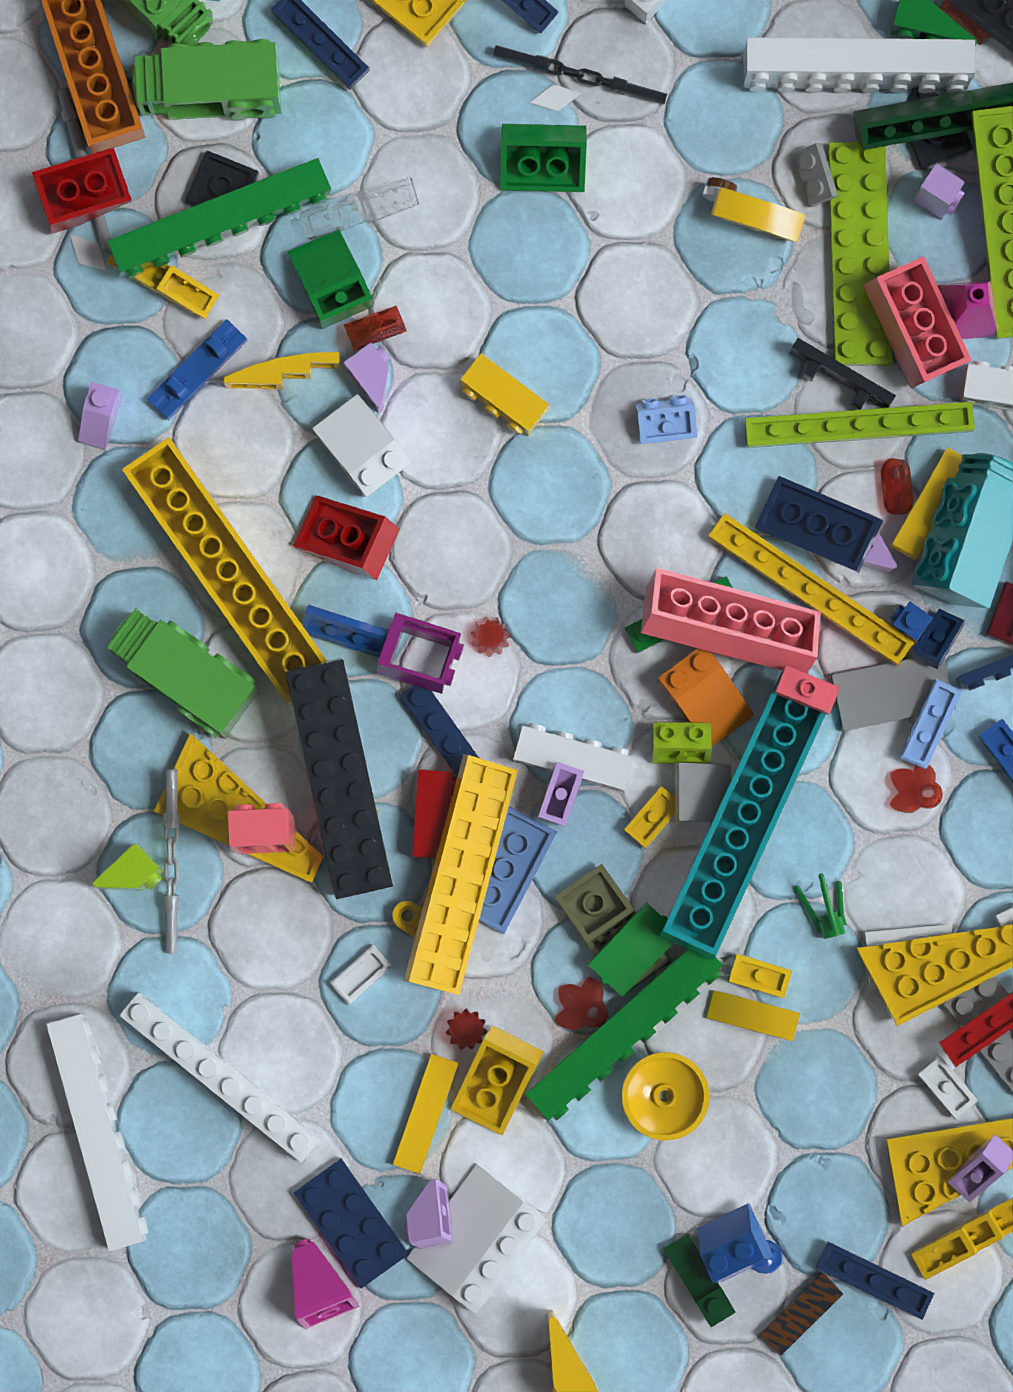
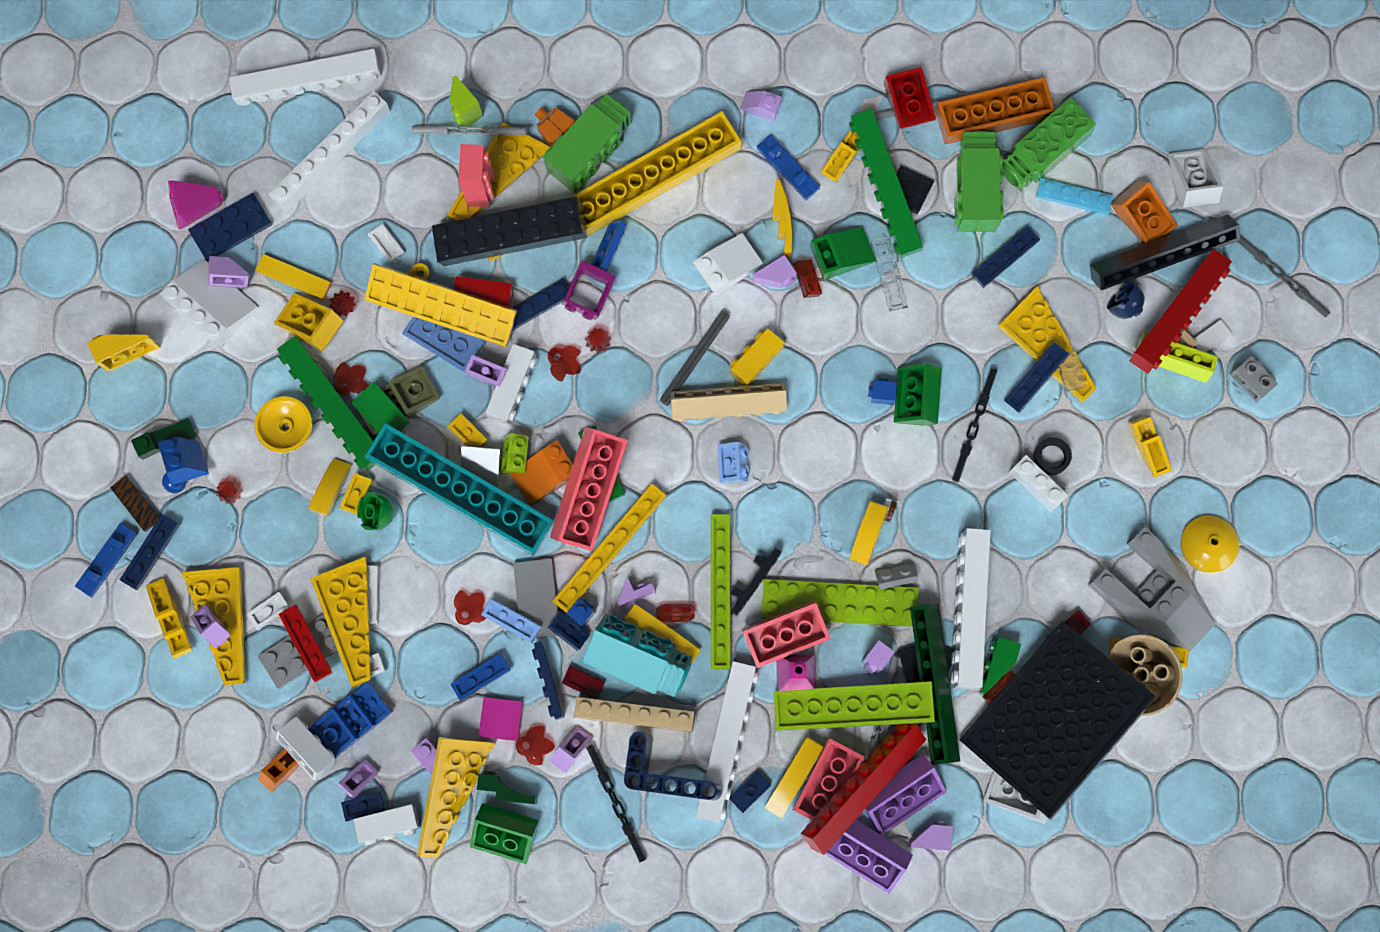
camera: 100 degrees right, 5 degrees down
red slope [293,495,400,580] -> none
white sticker [530,84,581,111] -> none
dark blue plate [755,476,883,573] -> none
coral plate [775,665,840,716] -> none
green plant [794,873,847,939] -> none
none -> blue hinge [75,522,138,598]
none -> clear red piece [216,478,243,504]
none -> green cylinder [357,492,394,531]
none -> orange torso [535,107,576,147]
none -> clear red plate [547,346,581,382]
none -> dark grey axle [660,311,730,406]
none -> tan brick [670,383,787,421]
none -> blue brick [868,378,897,405]

